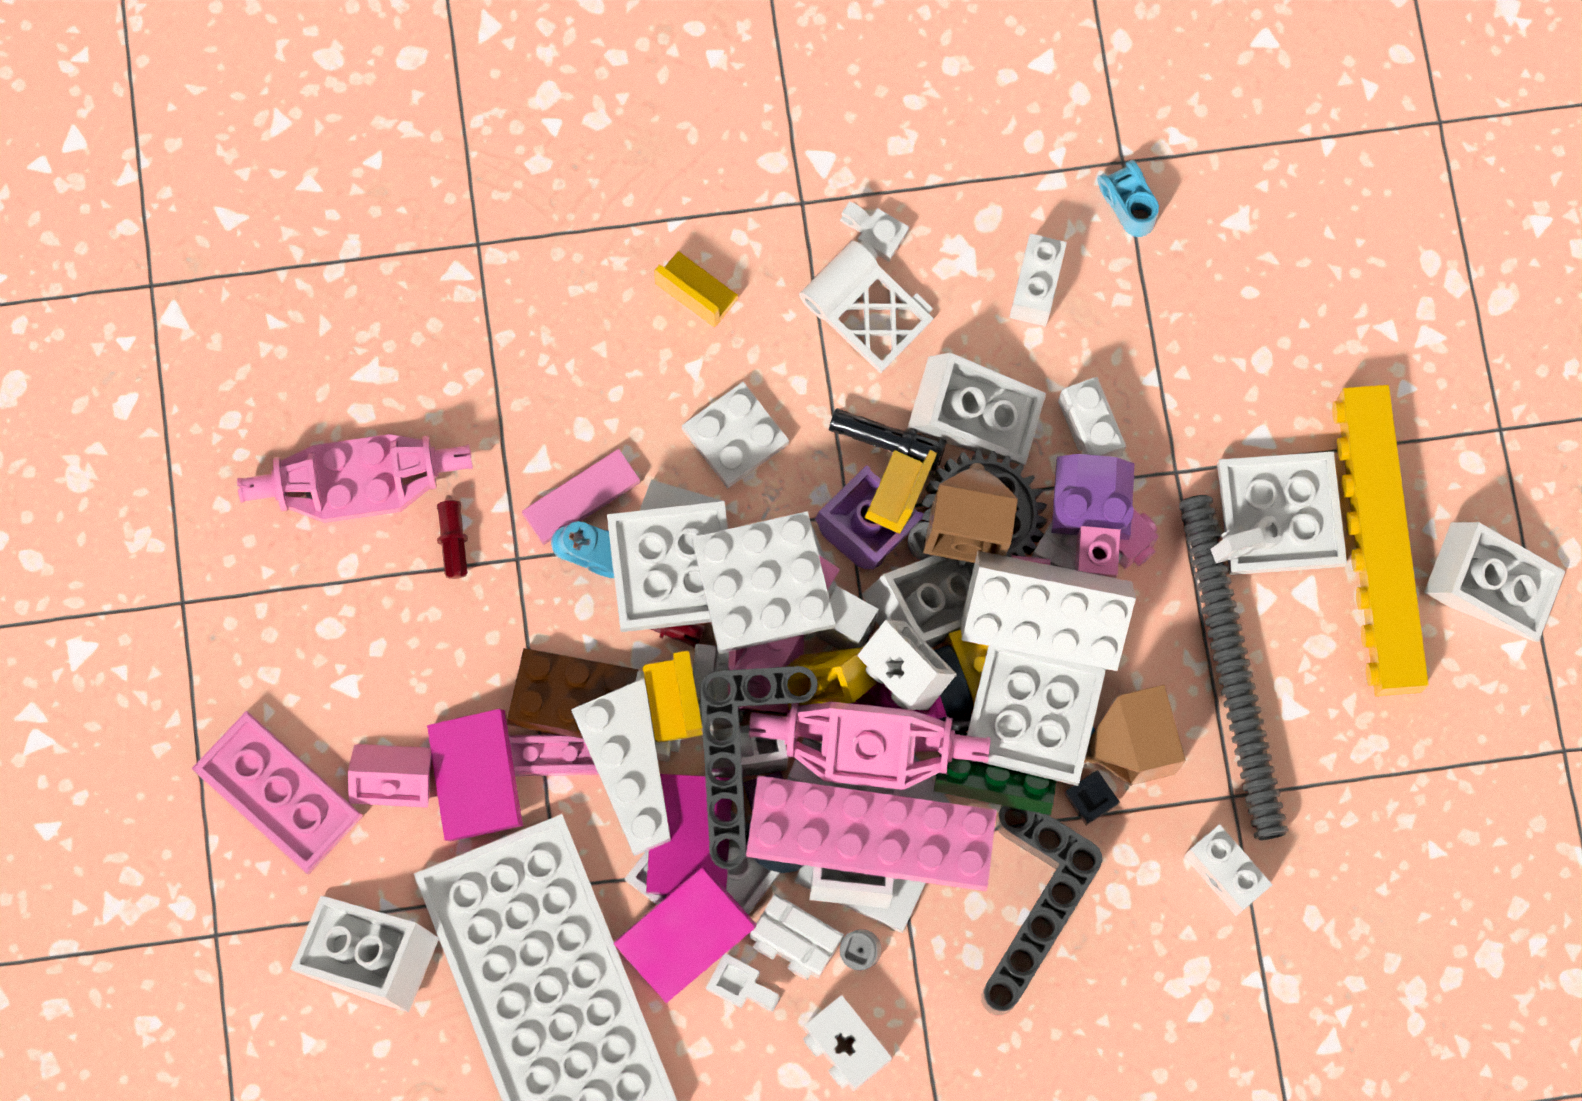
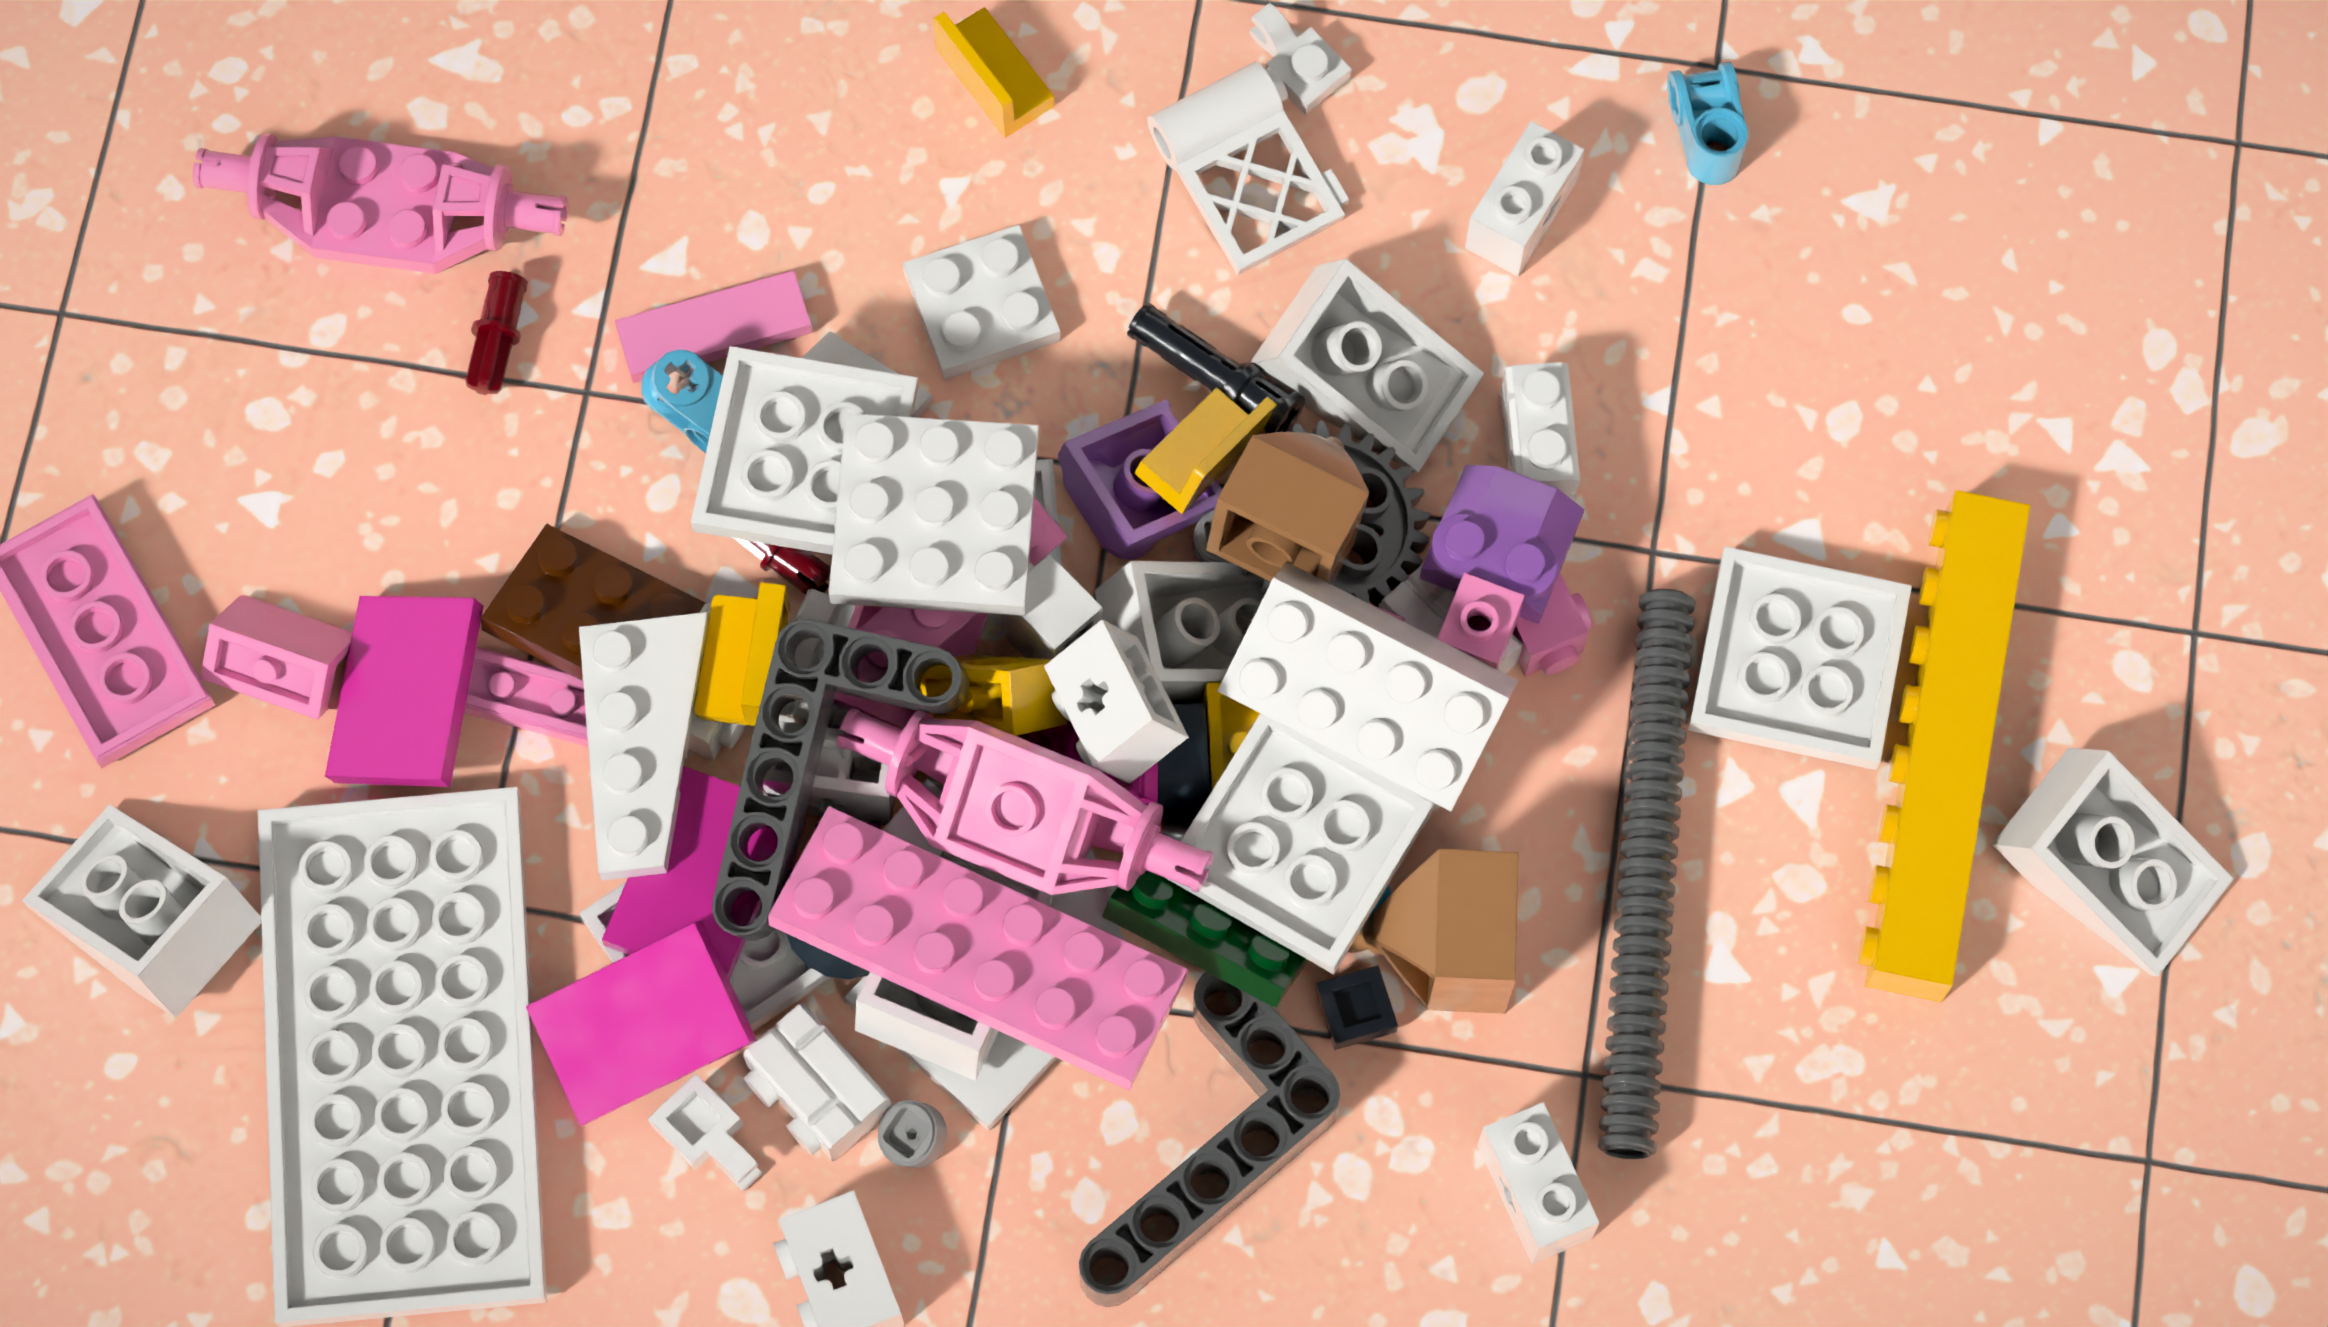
camera: 20 degrees right, 5 degrees down
white plate [1210,516,1283,563] -> none

